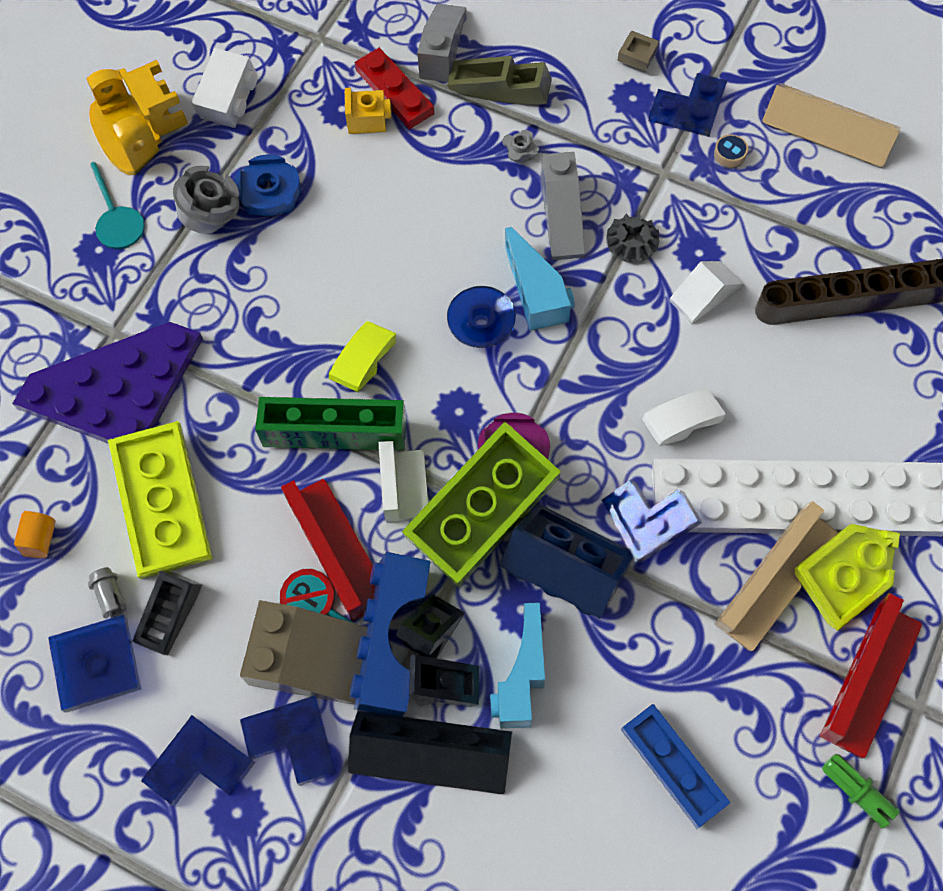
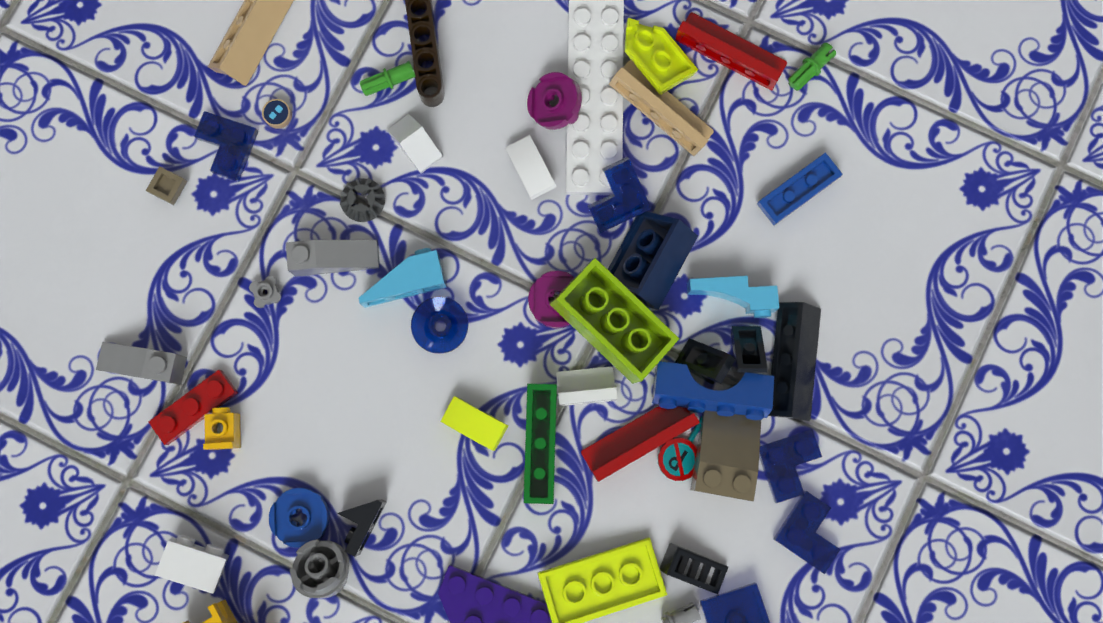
camera: 90 degrees left, 15 degrees up
olive slope [447,56,552,105] -> none
none -> black slope [338,499,387,557]
none -> bright green axle [360,61,415,96]
none -> magenta plate [527,72,582,130]

